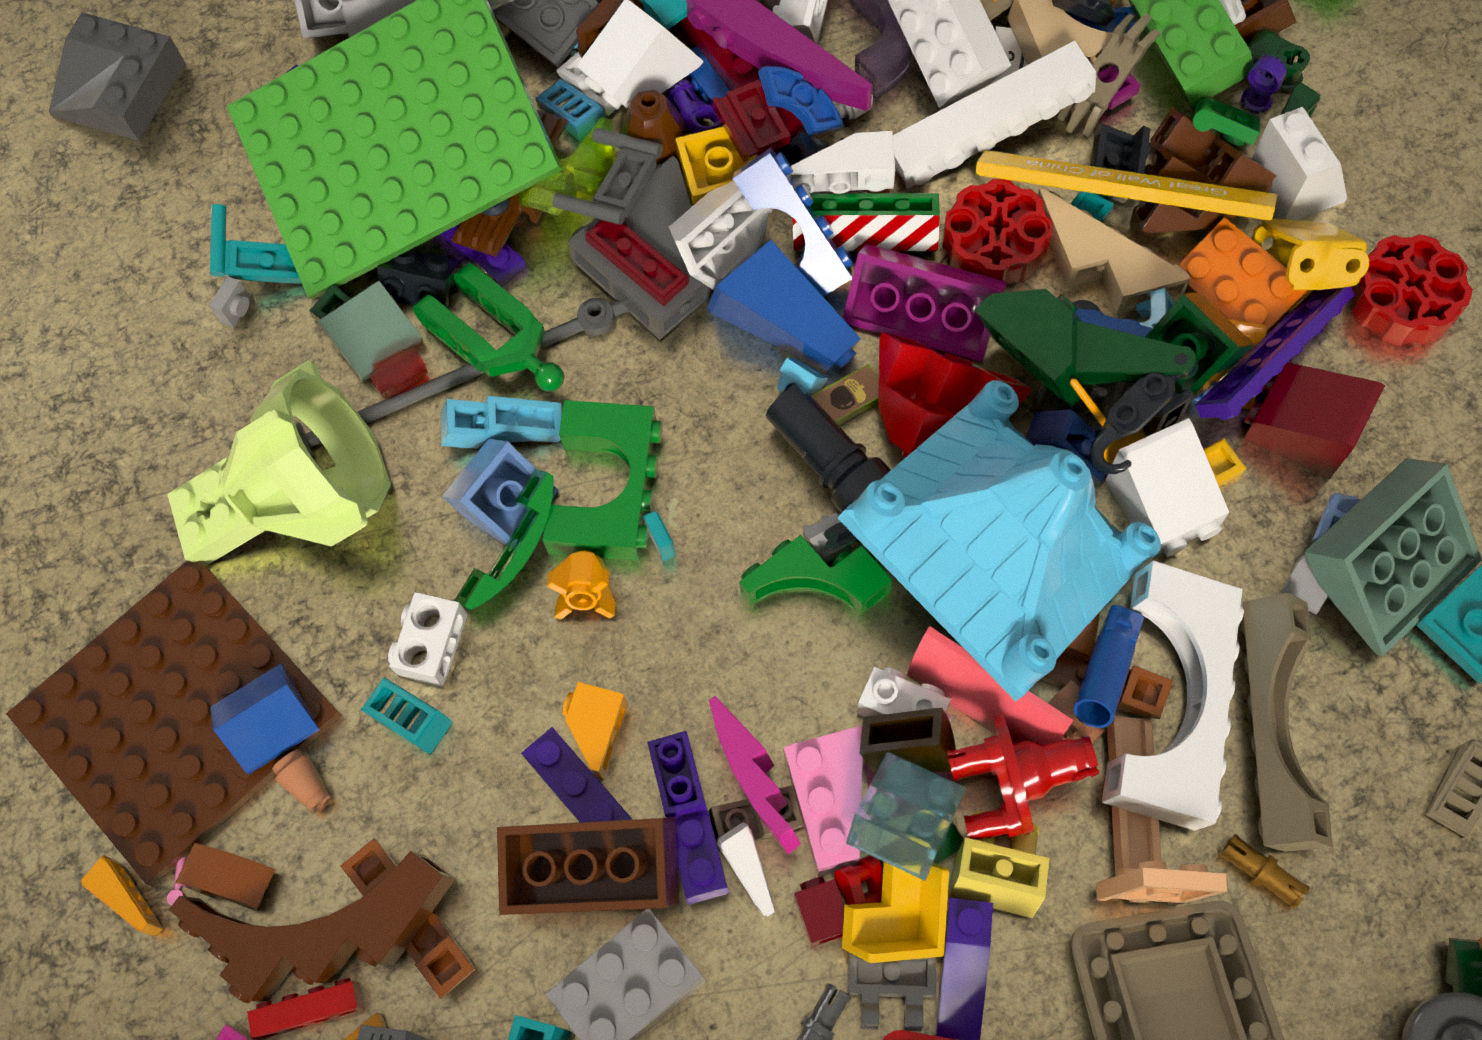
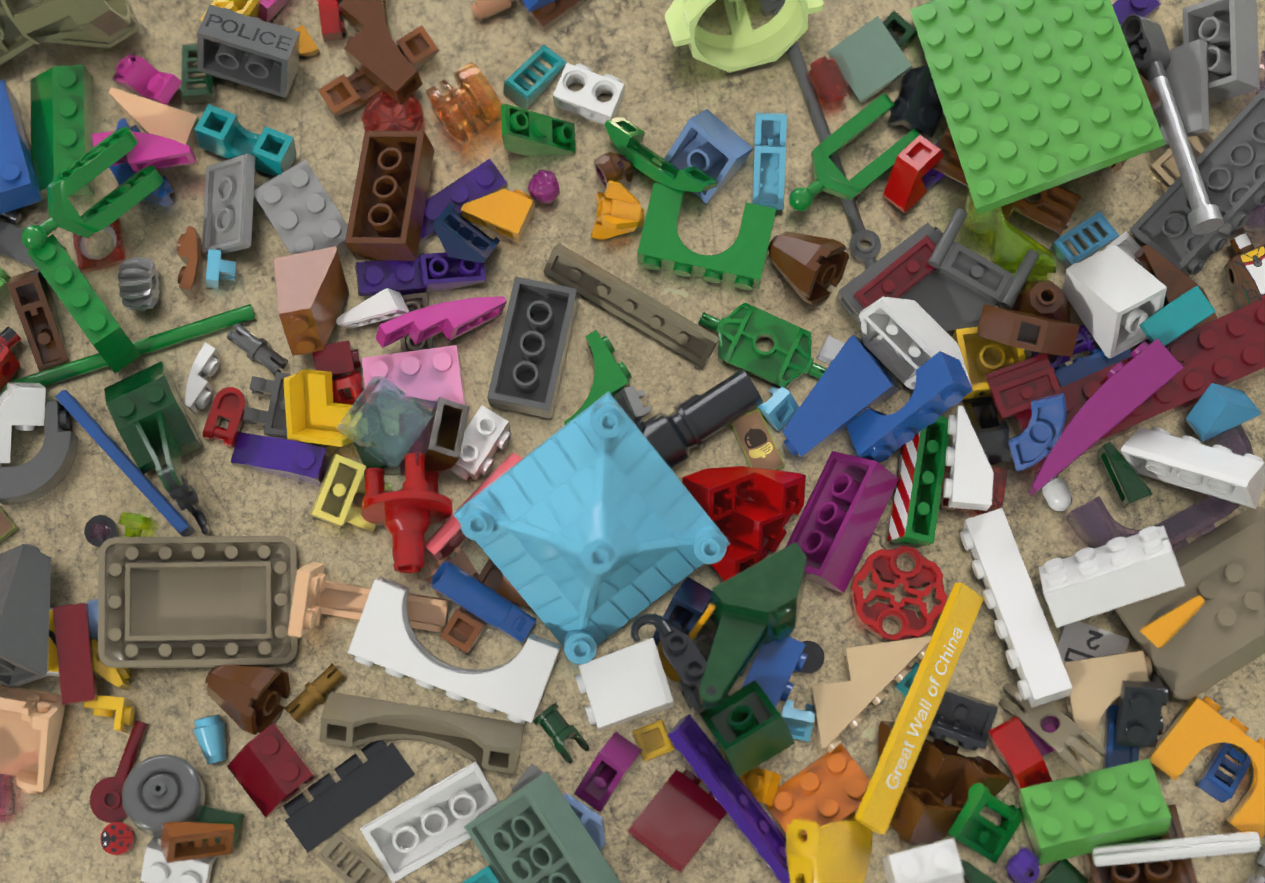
camera: 95 degrees right, 10 degrees up
teal tile [643,511,676,562] -> none
none -> medium azure cone [193,714,227,764]
none -> reddish brown cone [205,665,290,735]
none -> dark red slope [227,723,318,818]
none -> dark orange slope [273,246,349,356]
none -> black windscreen [283,740,415,853]
none -> white slope [360,761,500,883]
none -> clear red dish [361,90,424,131]
none -> clear orange wheel [426,62,502,145]
none -> dark blue slope [432,203,500,263]
none -> dark grey brick [487,276,579,419]
none -> green slope [501,104,576,156]
none -> magenta piece [528,169,560,204]
none -> dark green piece [533,703,589,764]
none -> dark tan plate [543,243,720,367]
none -> magenta slope [574,731,642,812]
none -> reddish brown rock [593,152,633,190]
none -> green plate [698,302,827,389]
none -> reddish brown cone [768,231,849,306]
none -> white sticker [816,335,845,365]
none -> red slope [883,135,944,213]
none -> reddish brown slope [977,304,1080,357]
none -> red slope [988,716,1052,793]
none -> dark green slope [1098,442,1153,508]

